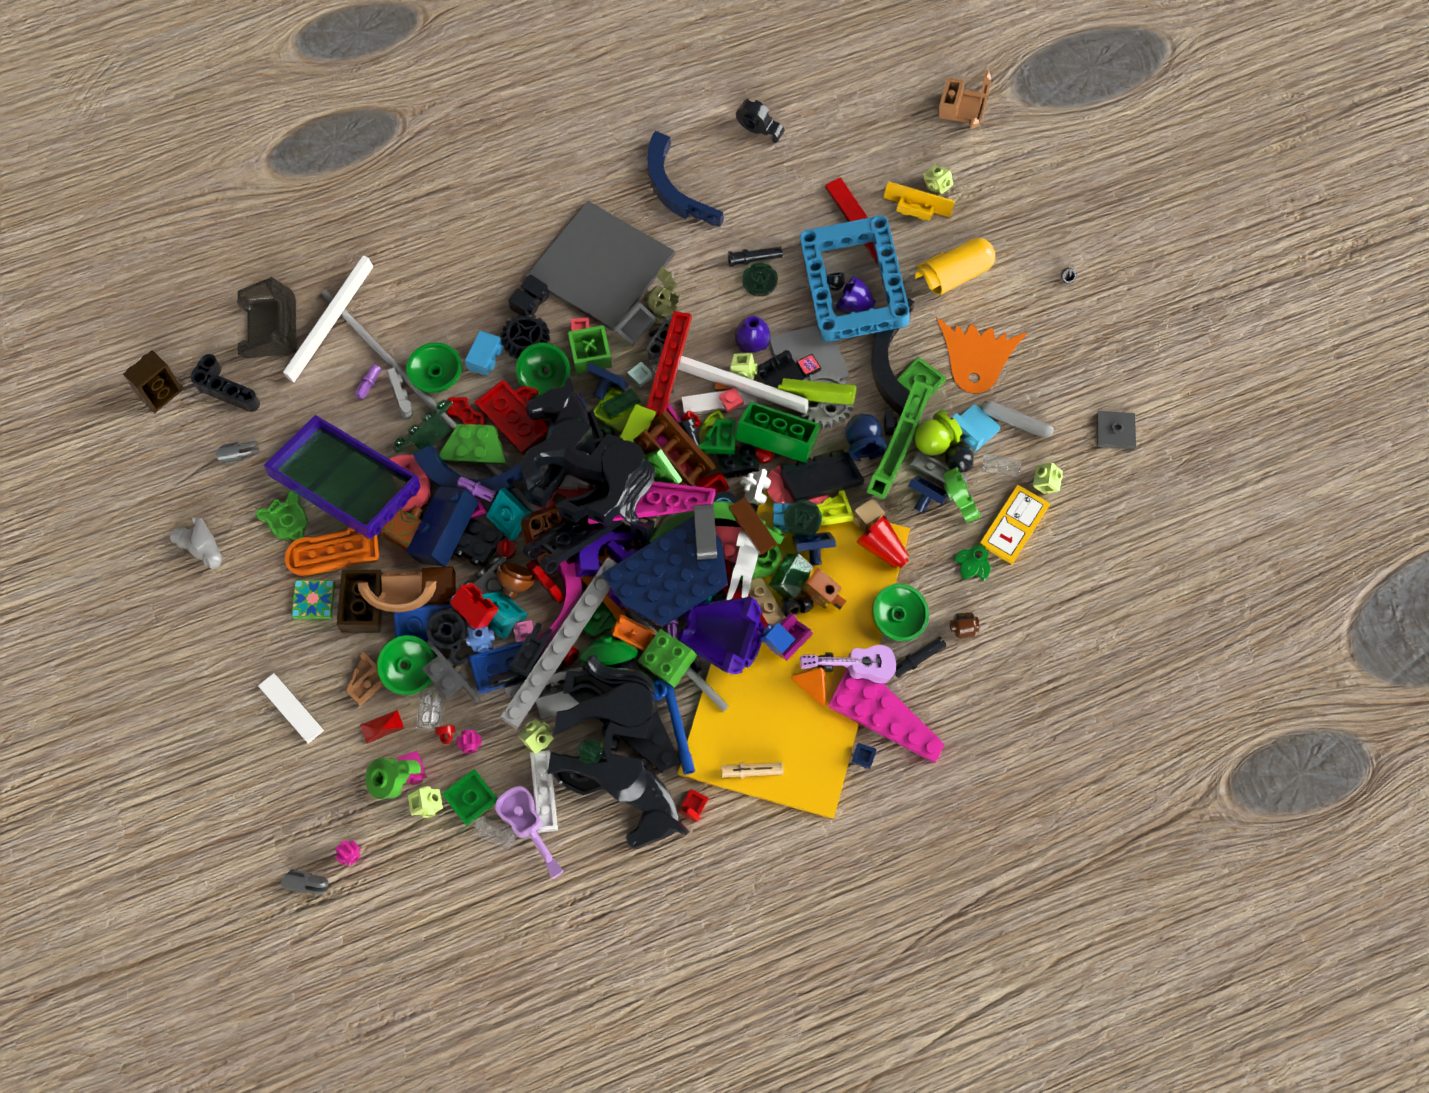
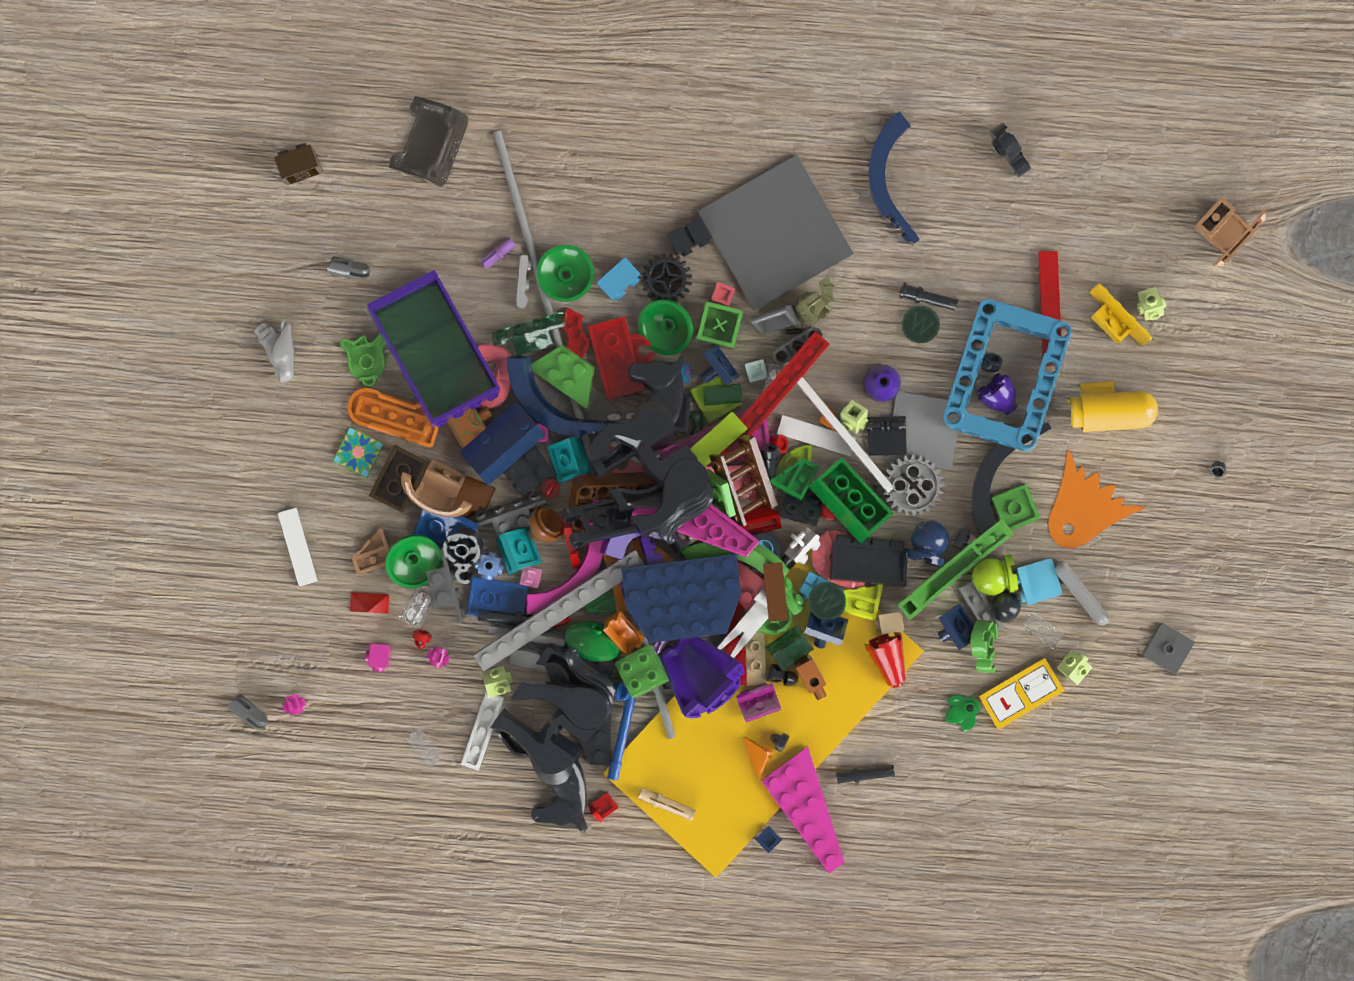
camera: 25 degrees right, 20 degrees up
black beam [190,354,260,412] -> none
white tile [283,255,373,382] -> none
bright green piece [366,758,421,799] -> none
yellowish green brick [408,786,443,818] -> none
green plate [442,769,498,827] -> none
red brick [450,583,499,629] -> none
medium lavender axle [457,477,495,502] -> none
lavender piece [495,786,563,879] -> none
black hinge [509,623,553,678] -> none
clear green gear [577,739,603,765] -> none
dark grey beam [694,504,717,560] -> none
coral plate [719,387,744,413] -> none
blue brick [760,622,795,655] -> none
lime panel [778,378,856,405] -> none
tile [796,354,821,378] -> none
lavender piece [799,645,896,683] -> none
green dish [872,583,929,642] -> none
reddish brown head [950,612,979,638] -> none

